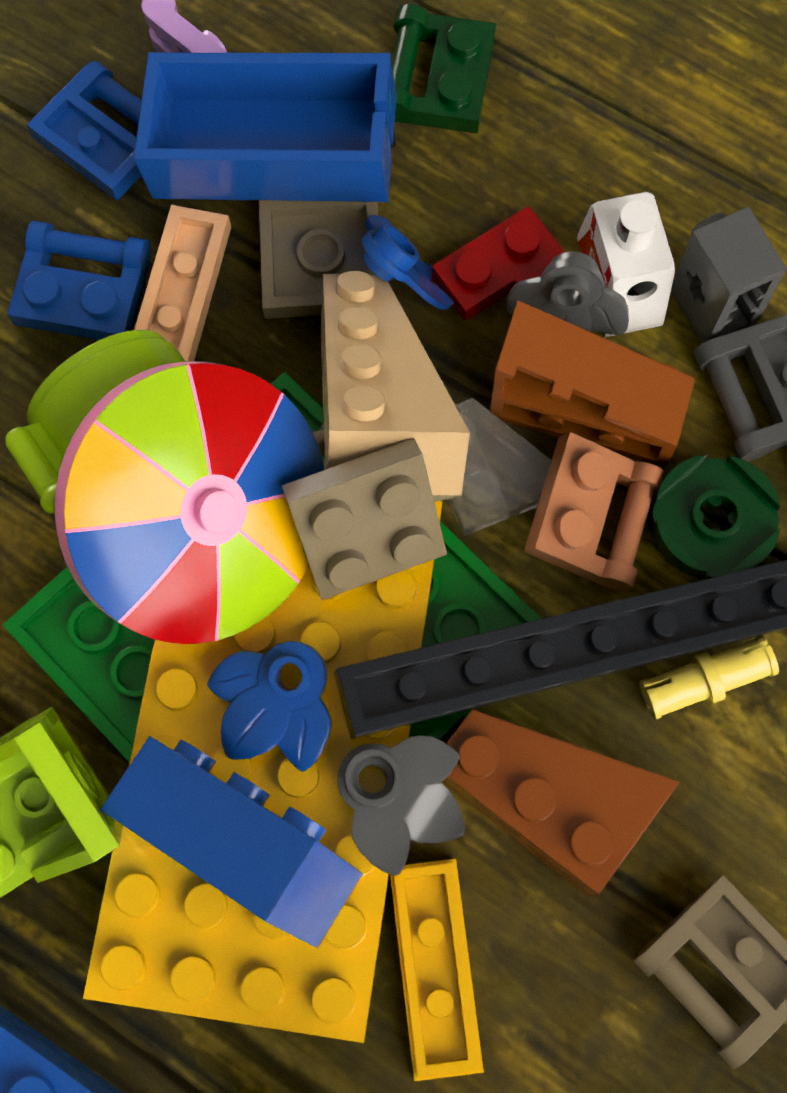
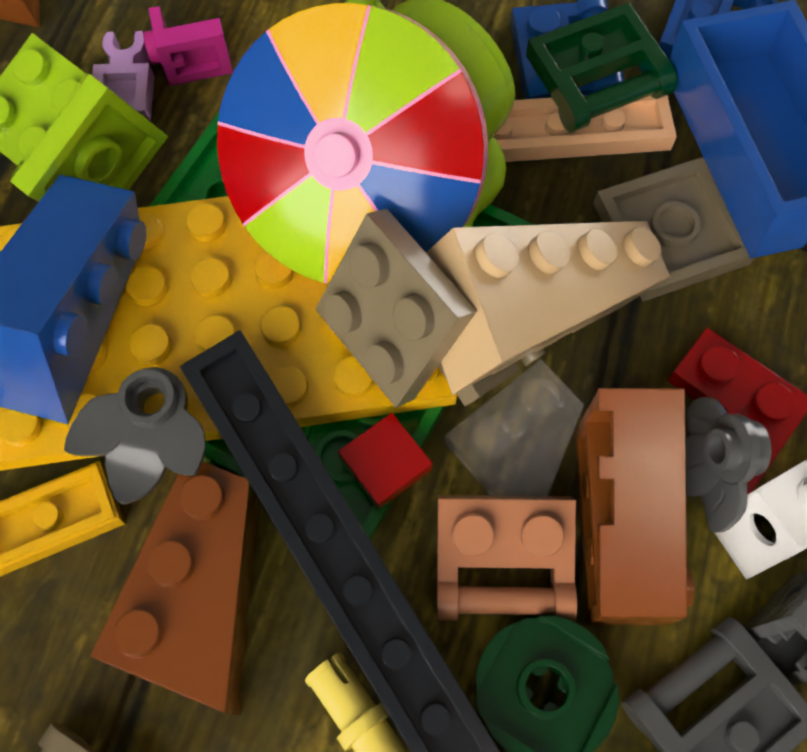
camera: 70 degrees right, 5 degrees down
blue plate [207,641,332,771] -> none
blue plate [362,215,454,310] -> none
none -> red tile [338,413,433,509]
none -> dark green plate [526,2,678,133]

